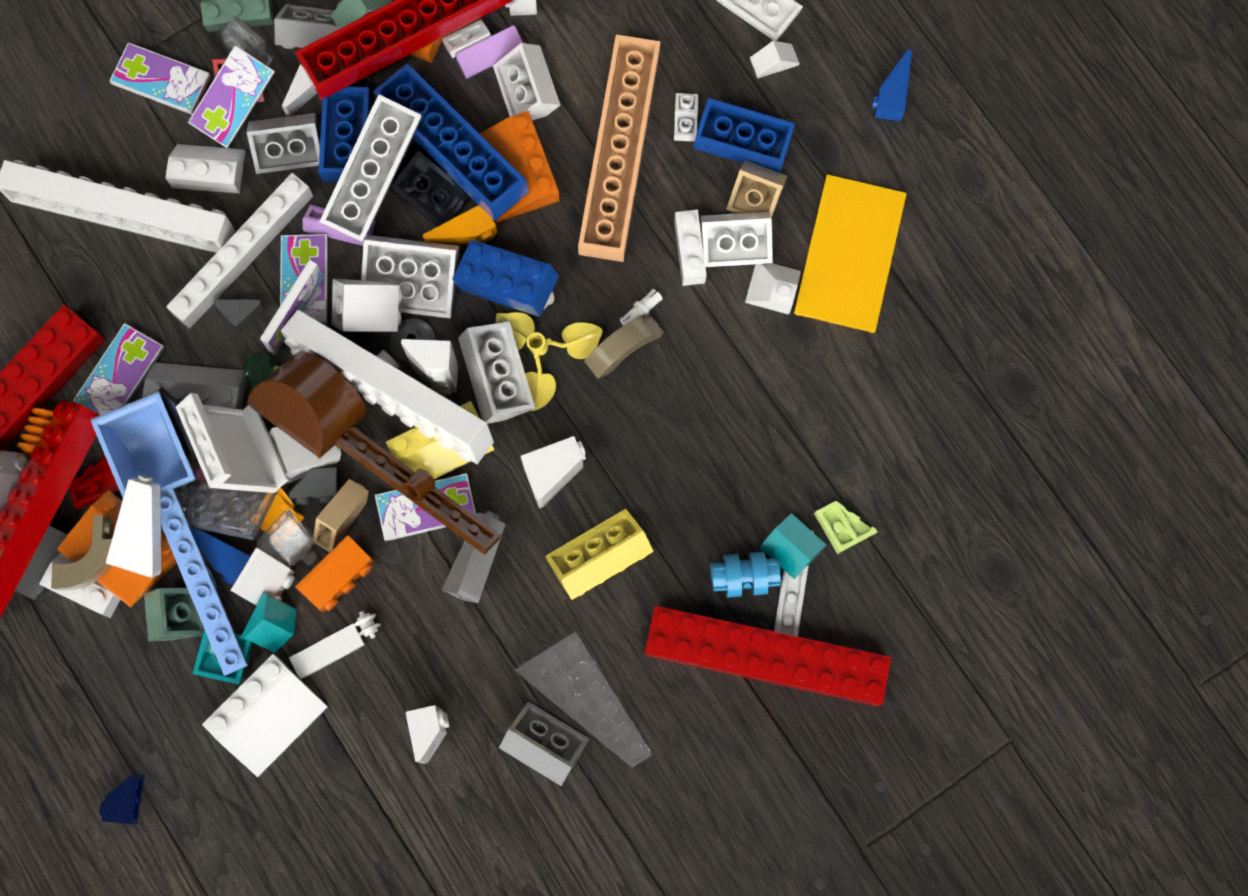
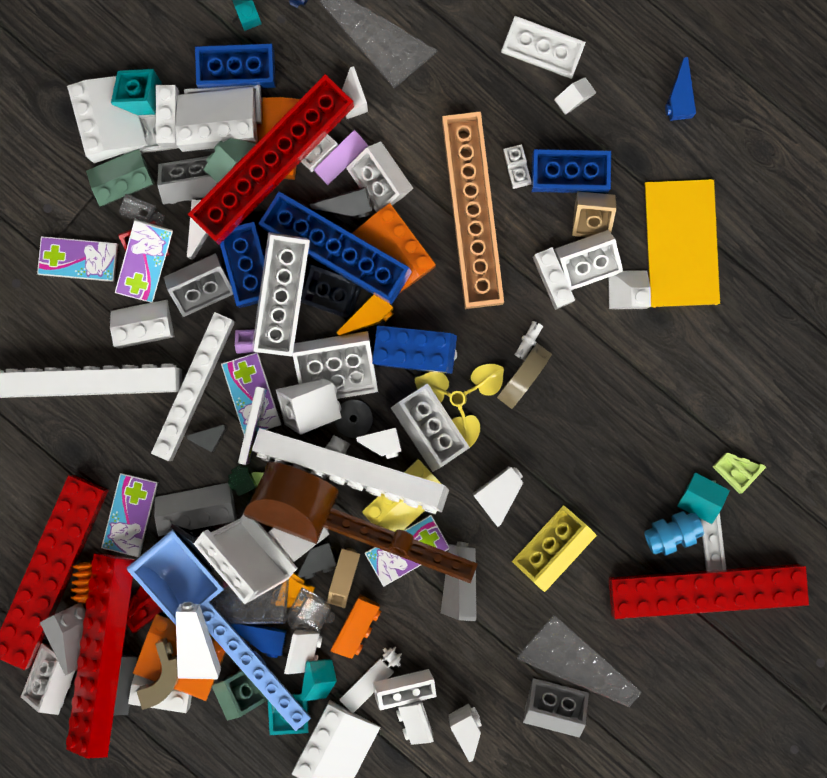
camera: 15 degrees left, 10 degrees up
none -> dark grey slope [310,186,373,218]
none -> white brick [373,669,437,710]
none -> white slope [396,700,434,745]

